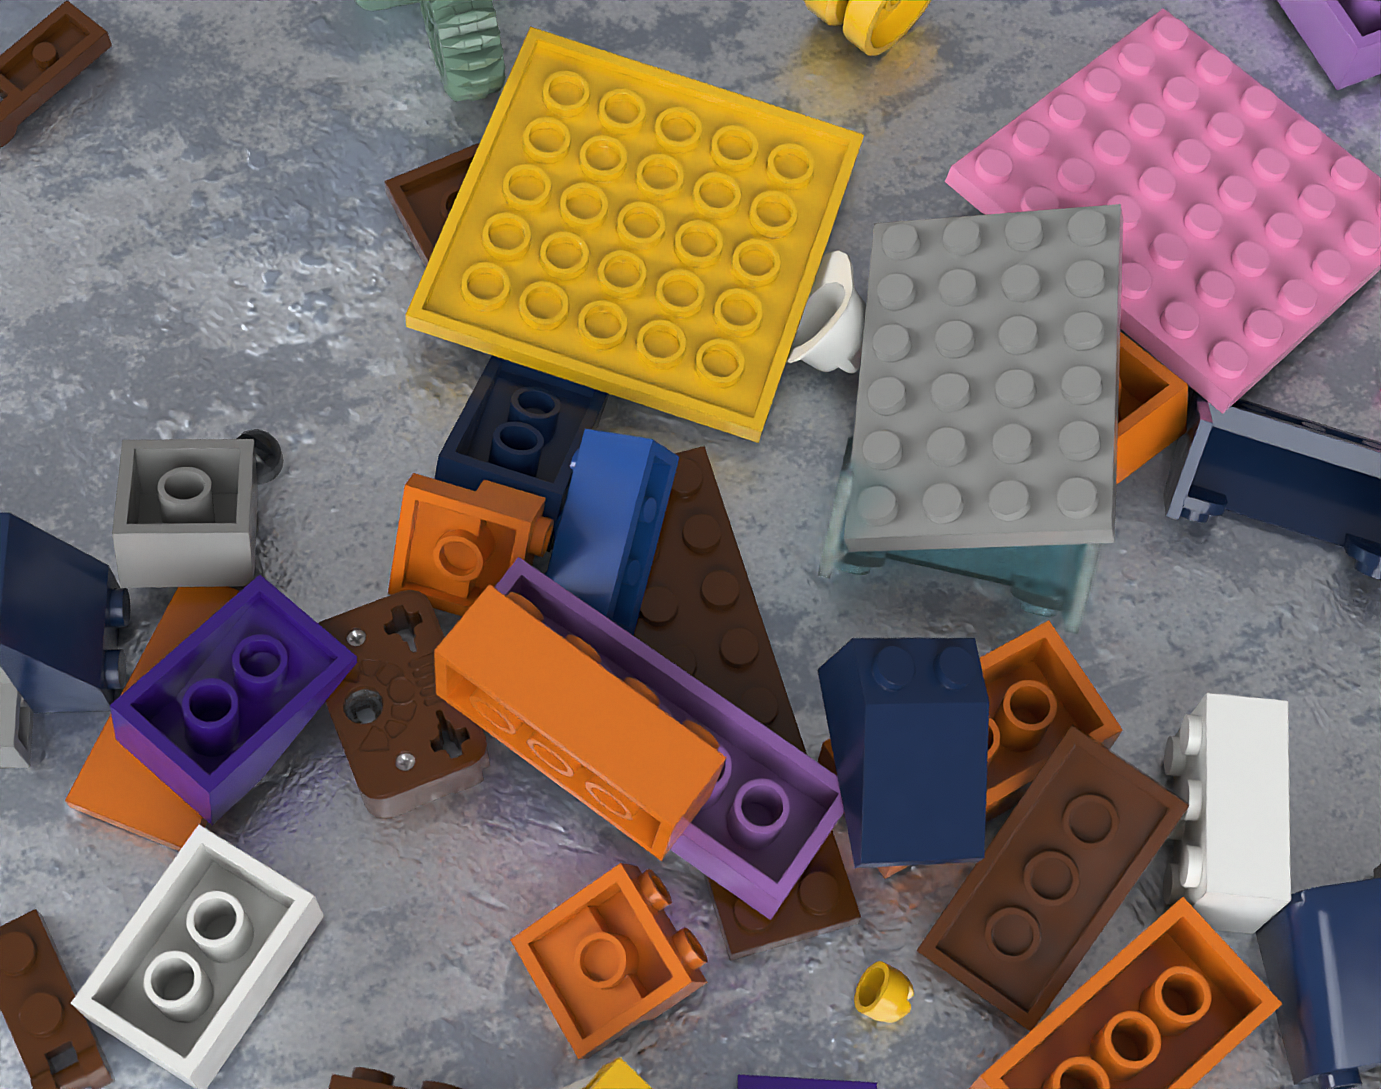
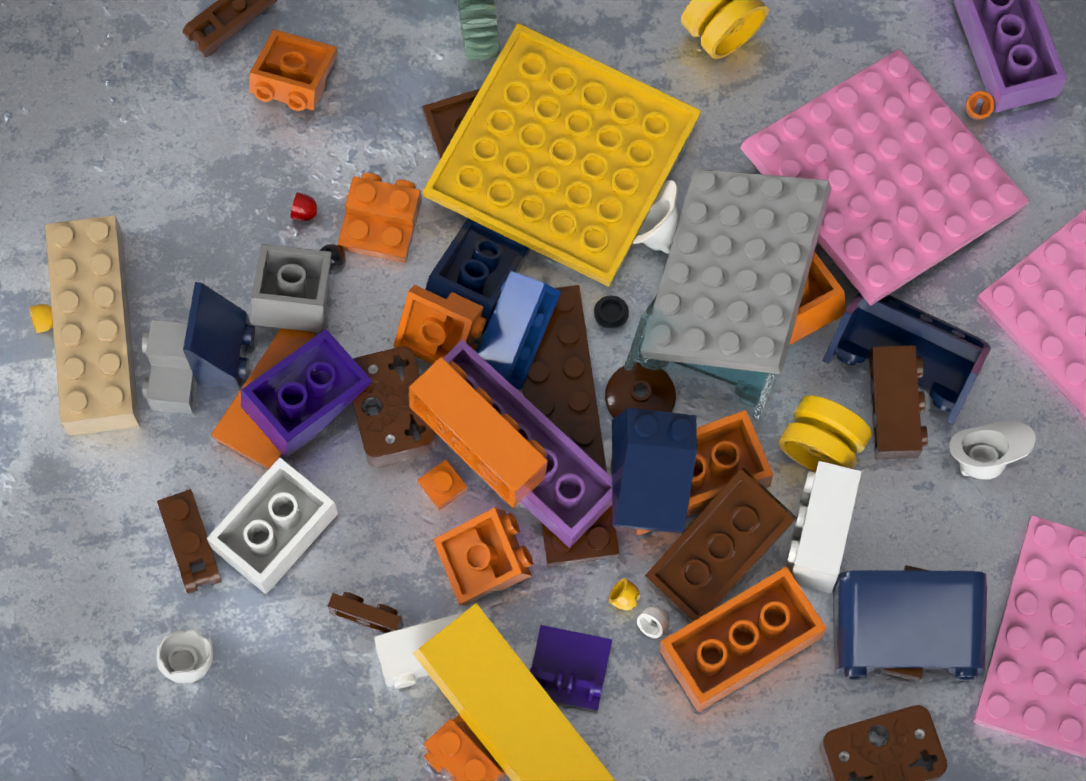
camera: 15 degrees right, 5 degrees up
none -> orange plate [249,29,338,111]
none -> red hinge [290,192,317,222]
none -> orange plate [337,173,422,263]
none -> orange plate [417,459,468,511]
none -> black plate [594,296,629,330]
none -> reddish brown dish [605,362,676,418]
none -> white hinge [637,605,669,638]
none -> yellow wheel [778,395,872,472]
none -> reddish brown brick [869,346,928,460]
none -> orange hinge [965,91,994,120]

